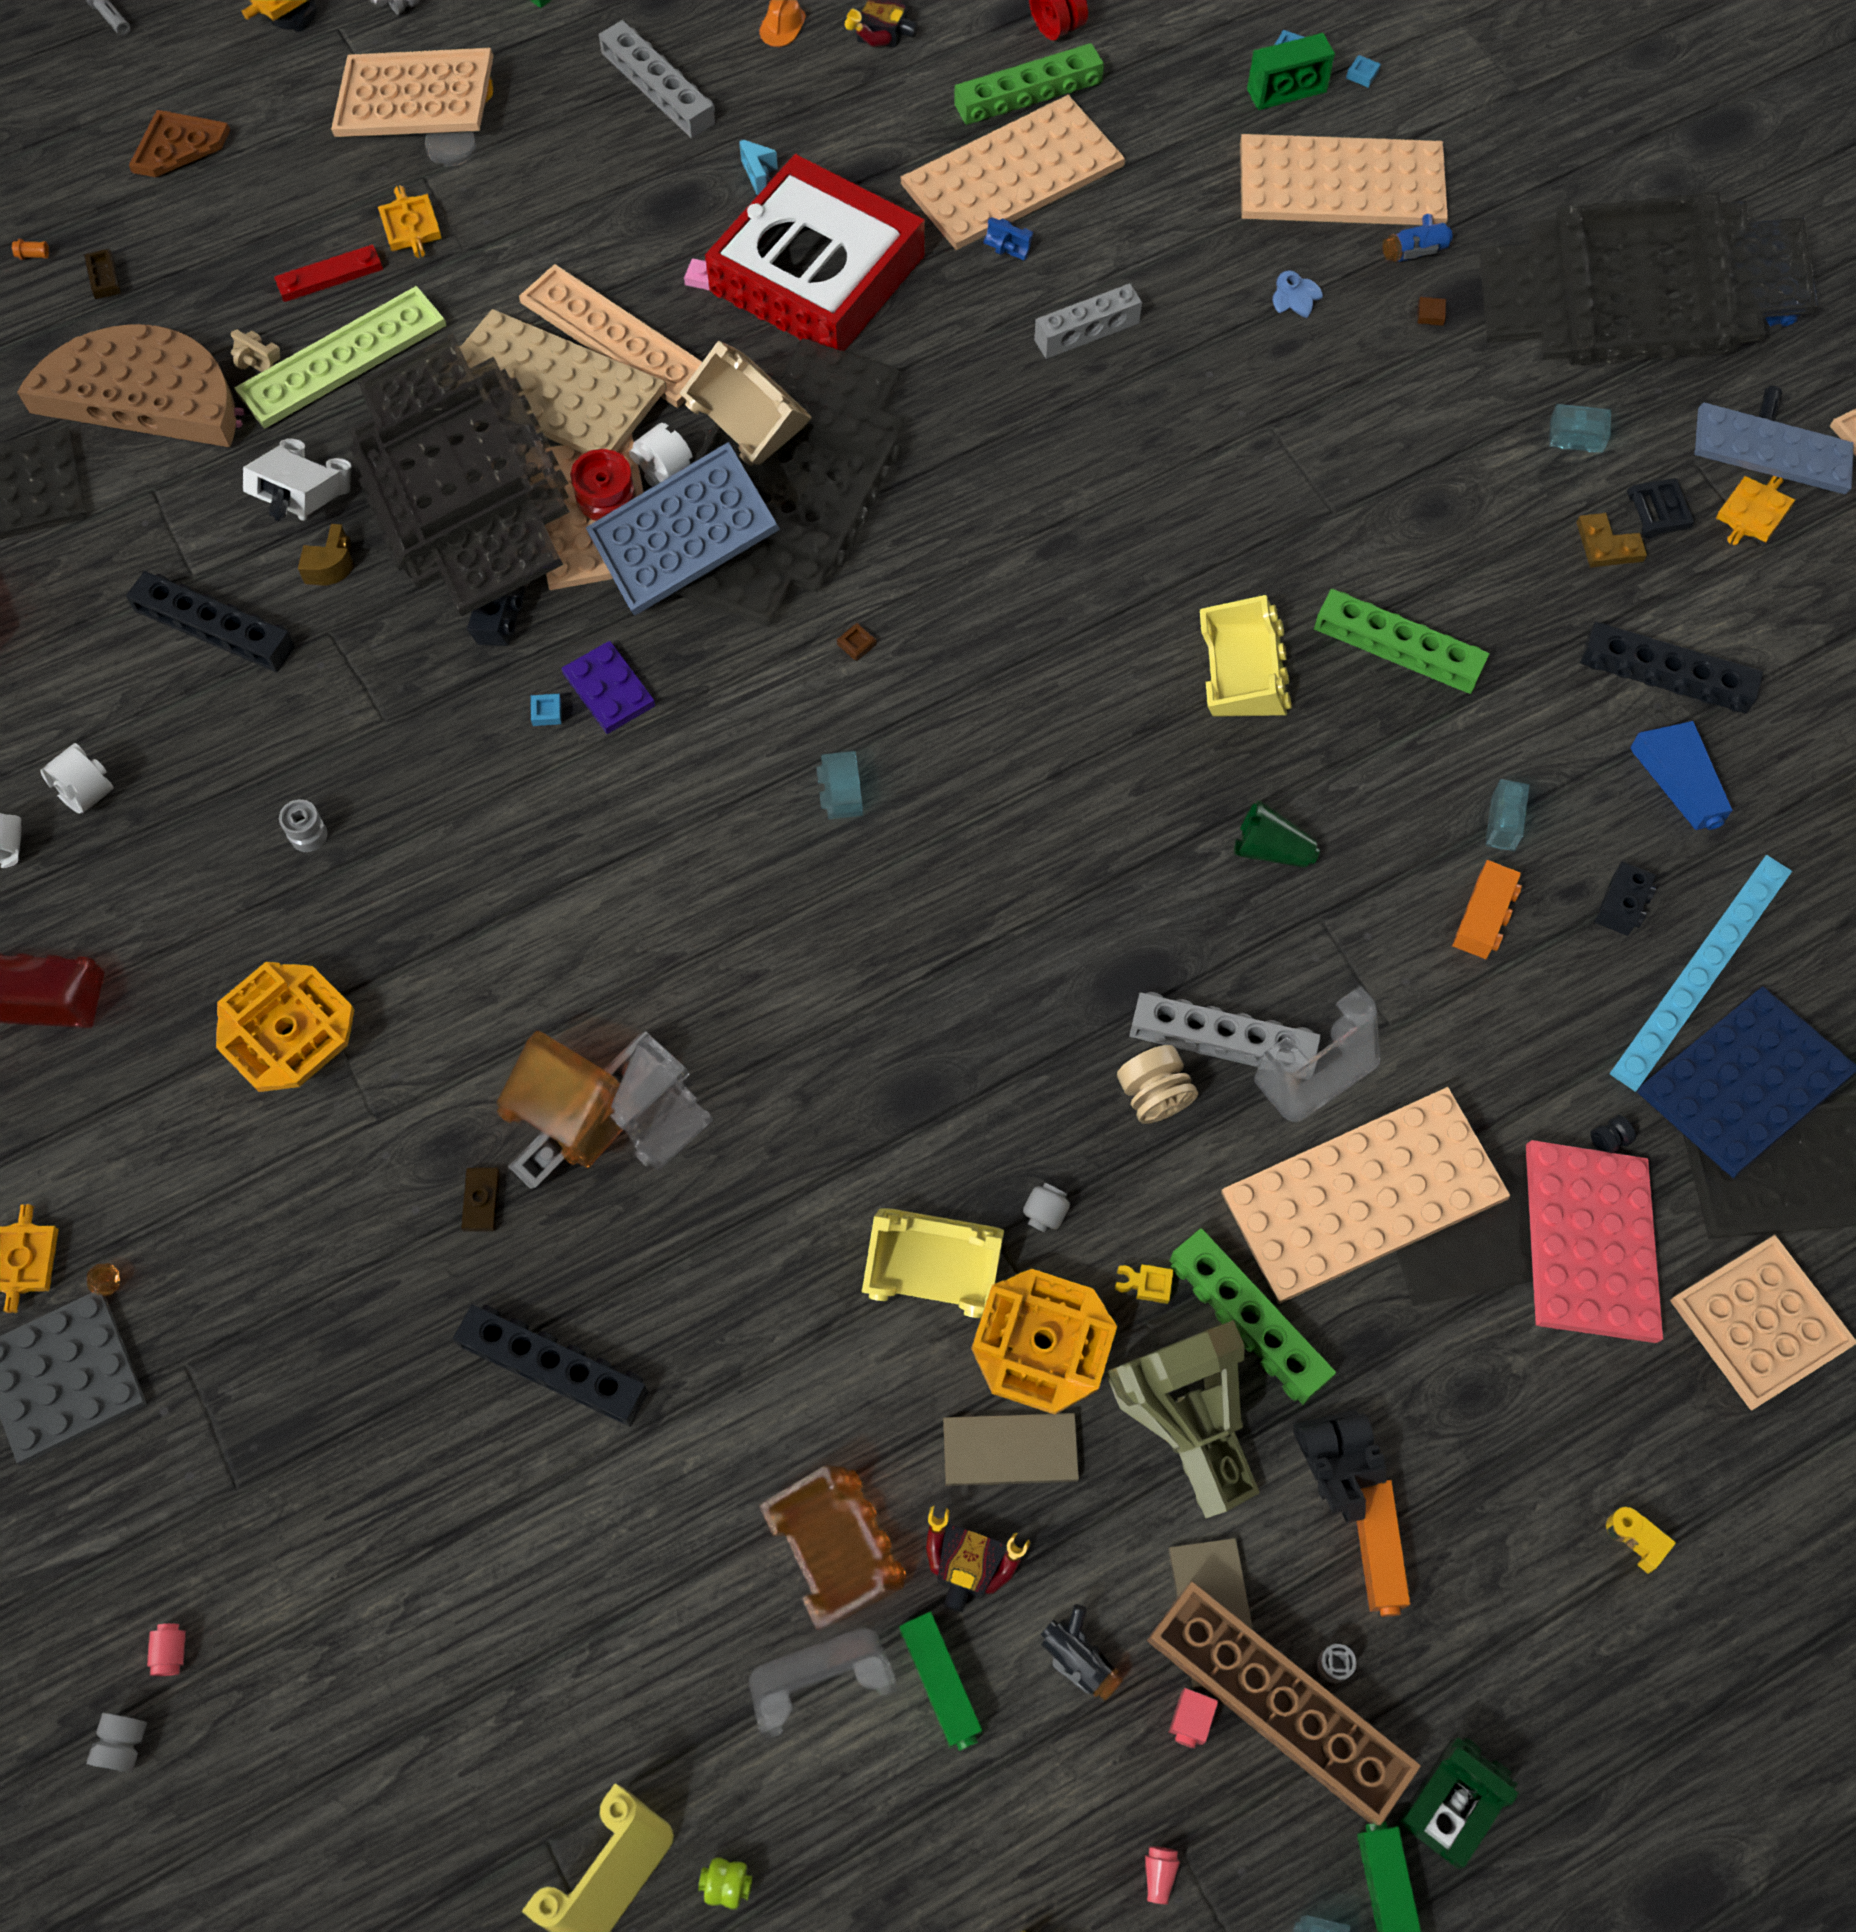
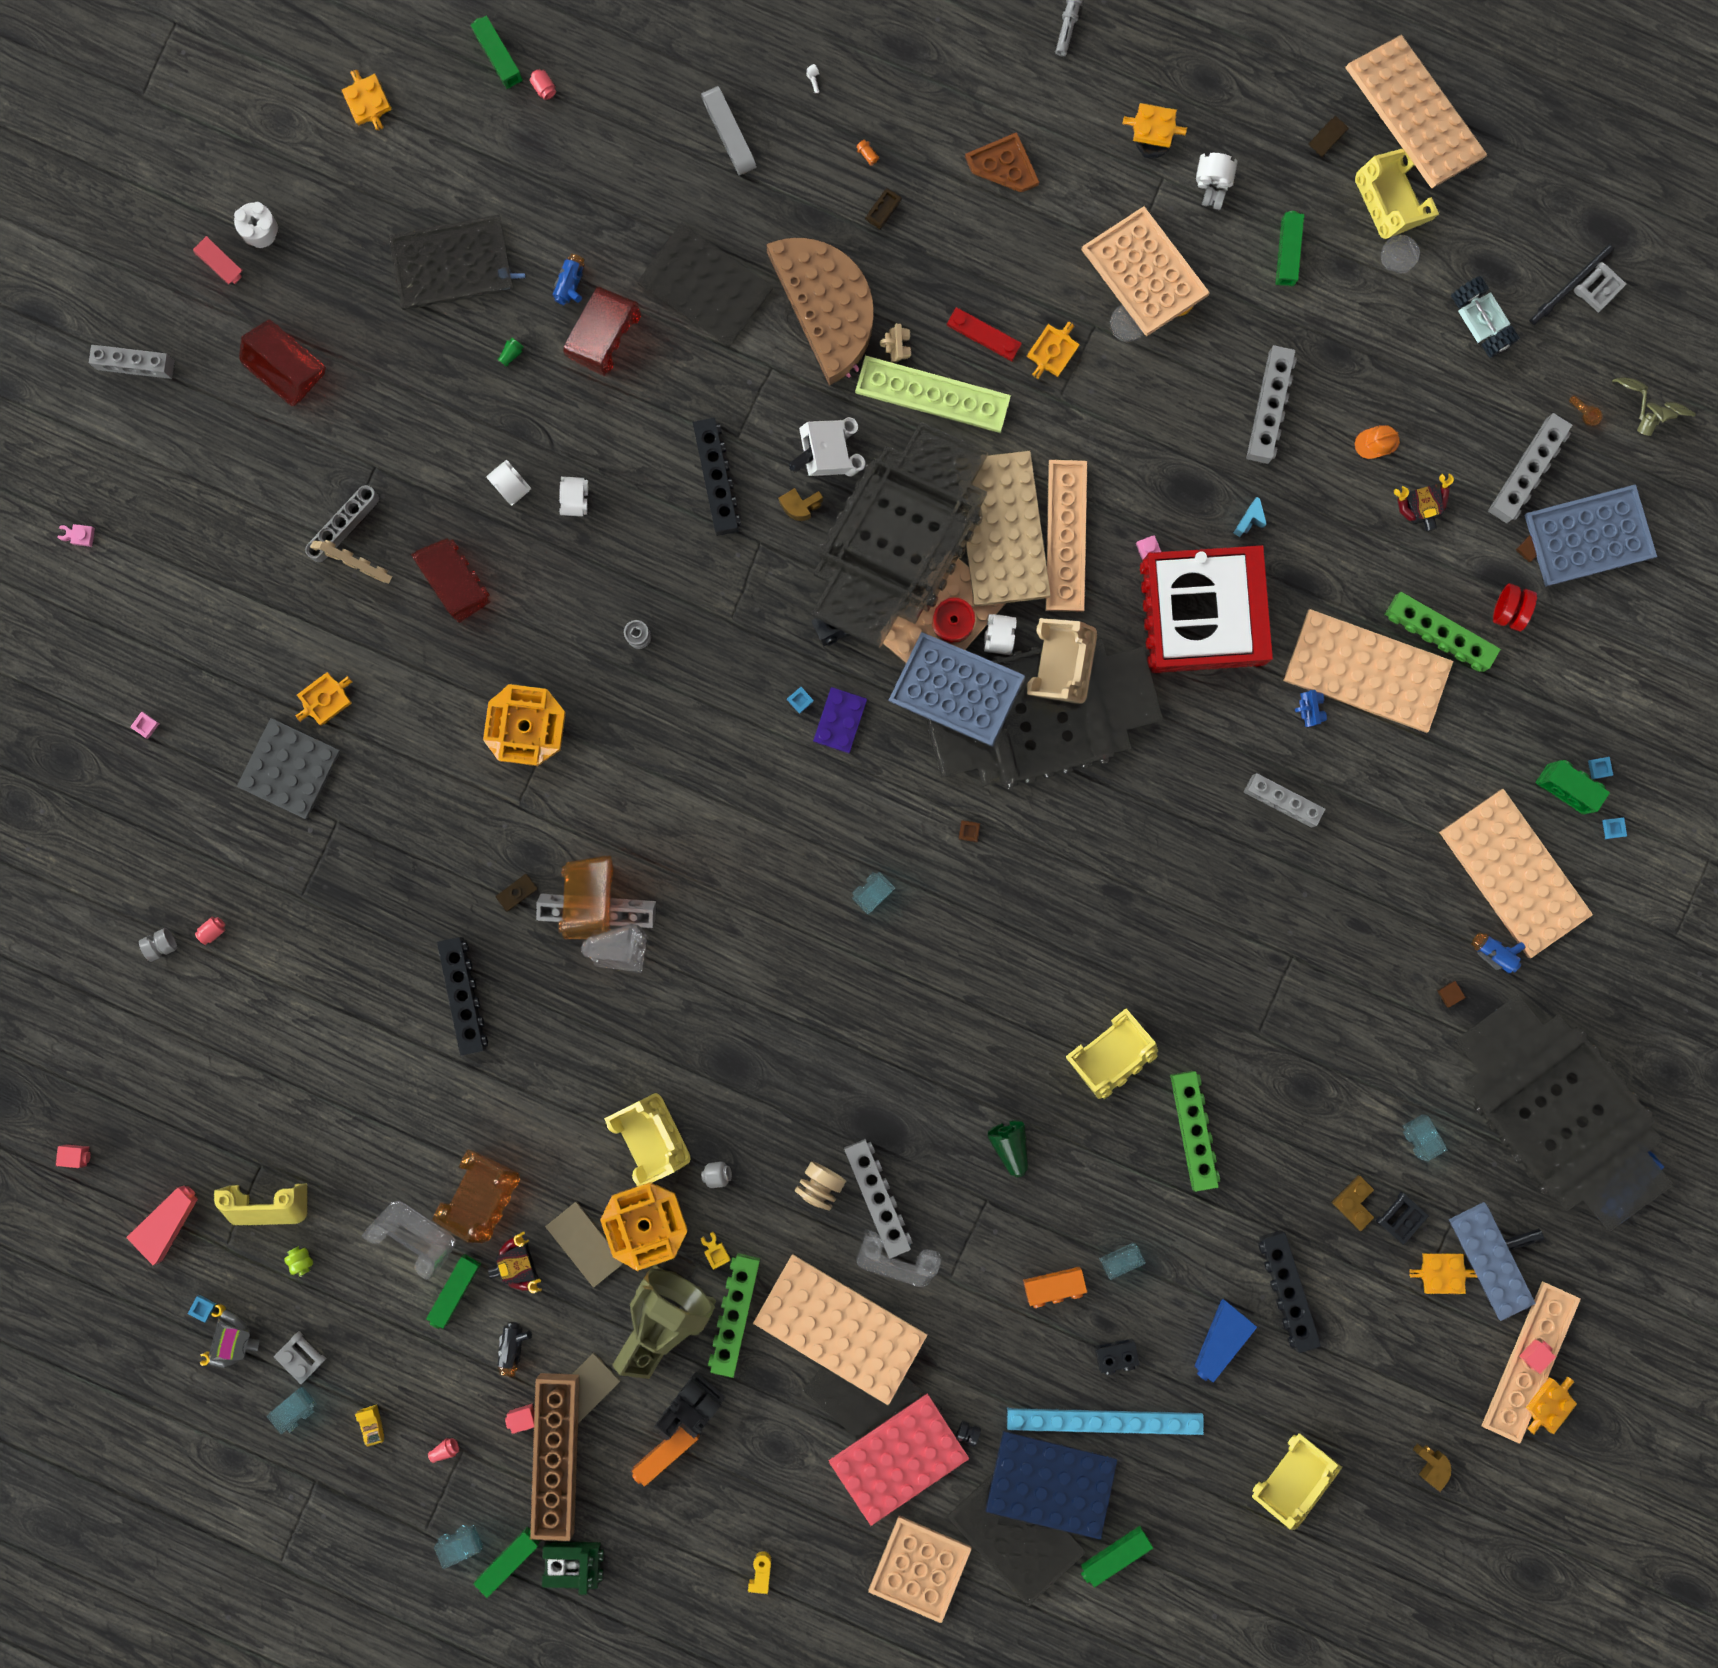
camera: 50 degrees right, 20 degrees up
clear orange tile [87,1263,120,1296] -> none
medium blue plate [1273,271,1323,318] -> none
light grey wheel [1316,1644,1356,1684] -> none

